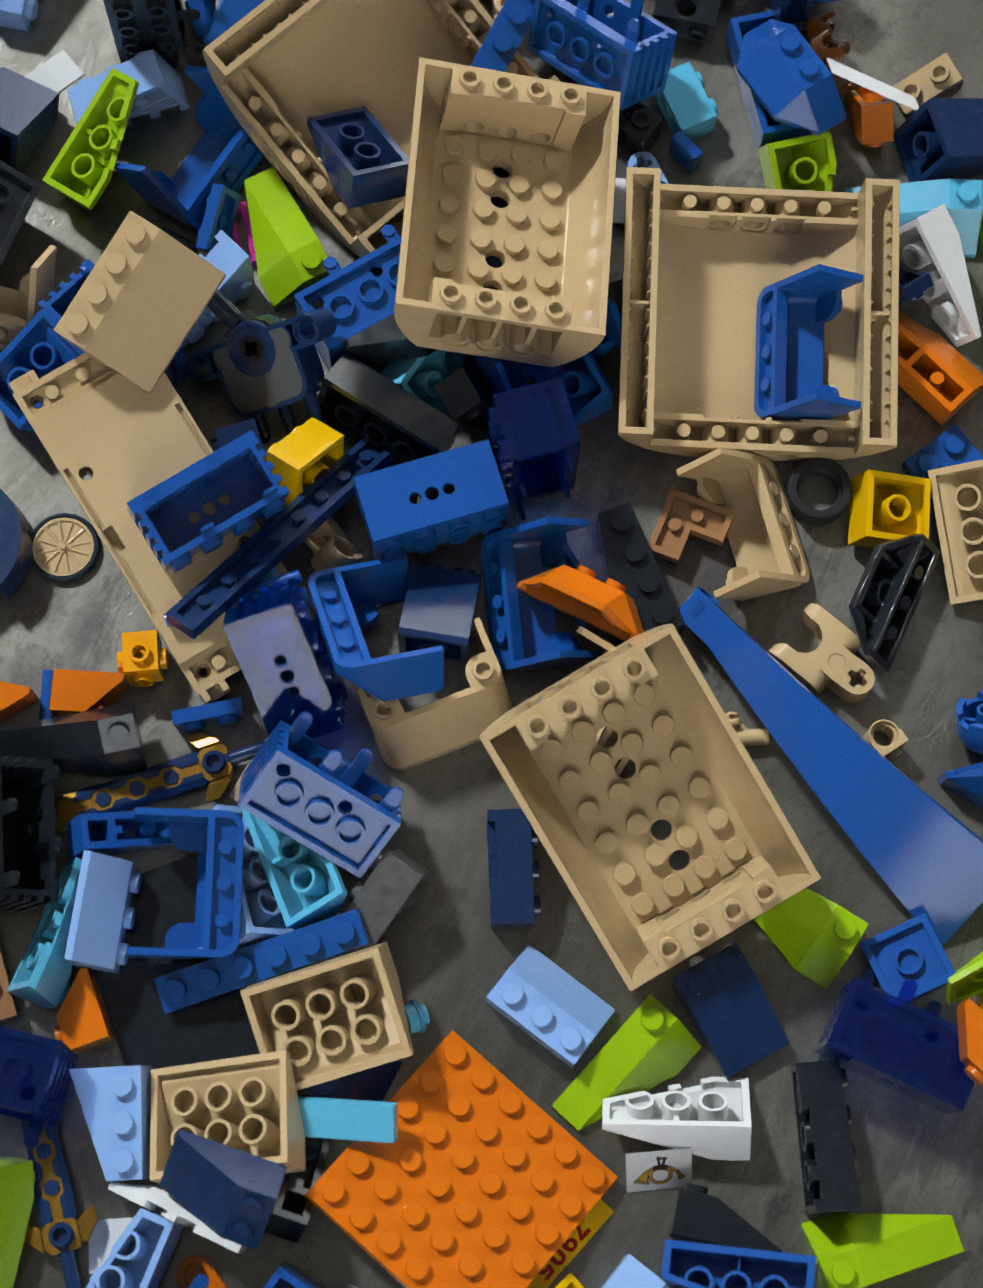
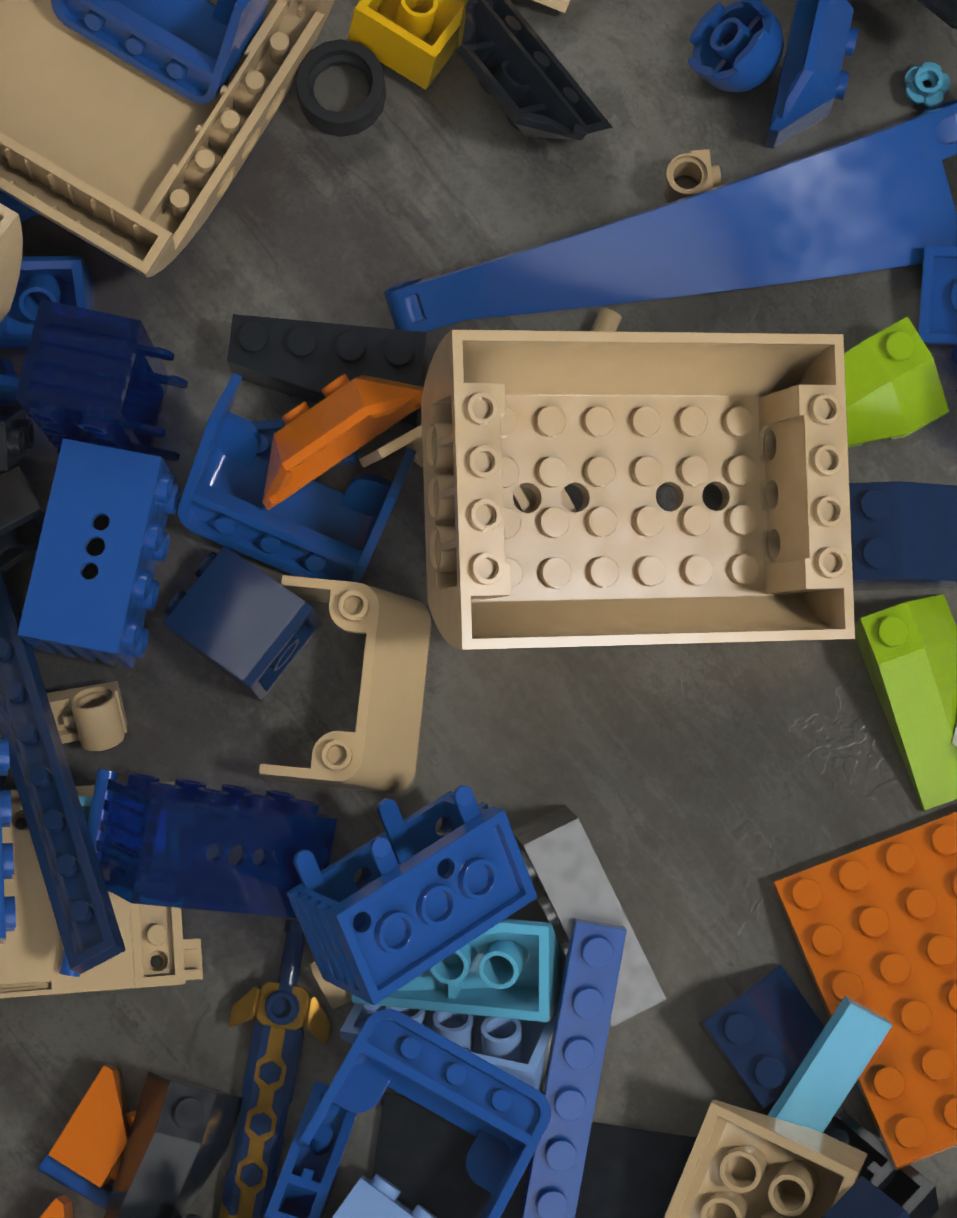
camera: 55 degrees left, 5 degrees up
light orange brick [117,630,169,687] -> none
blue plate [171,697,245,733] -> none
tan slope [240,942,414,1090] -> none
blue windscreen [308,555,444,701] -> none
medium azure plate [404,999,430,1034] -> none
dark blue wedge [486,809,541,928] -> none
light blue slope [486,944,615,1068] -> none
medium nougat plate [649,488,735,564] -> none
tan windscreen [676,447,810,601] -> none
tan piece [768,603,875,704] -> none

